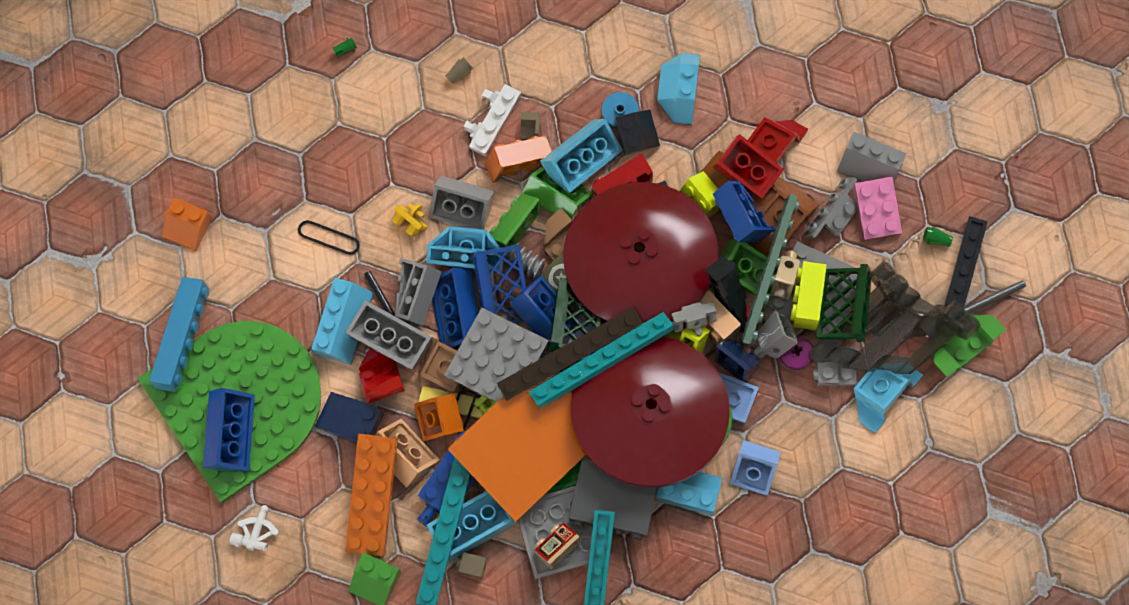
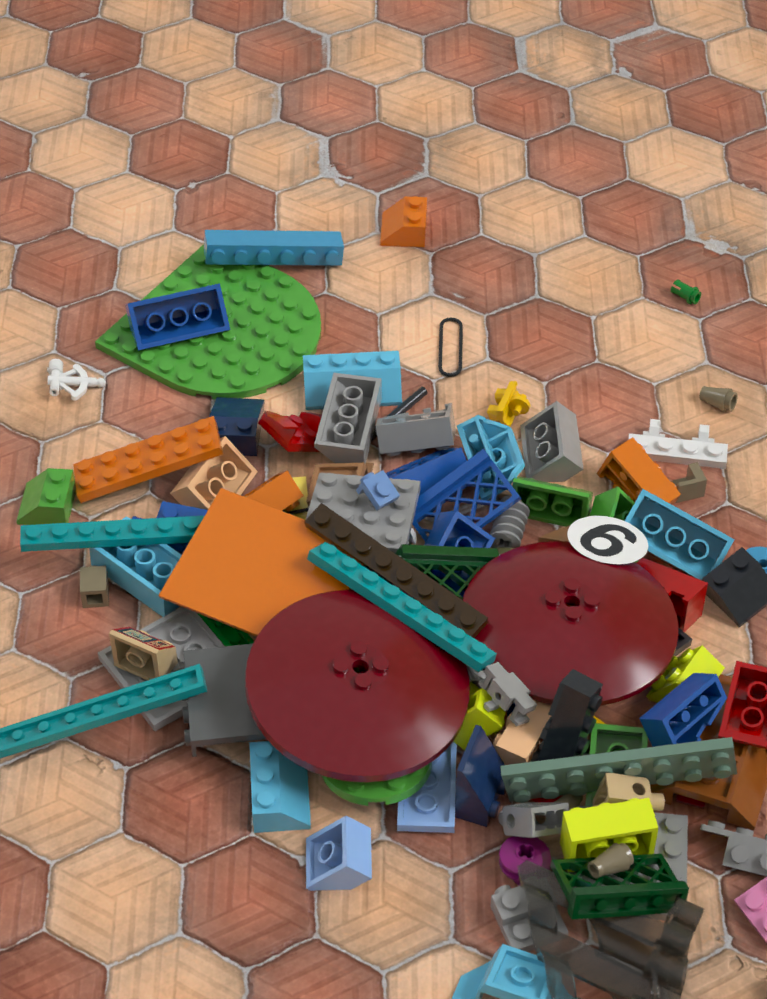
camera: 65 degrees right, 25 degrees down
none -> medium blue bracket [356,470,400,510]
none -> white sticker [567,516,648,564]
none -> dark tan cone [588,843,634,879]

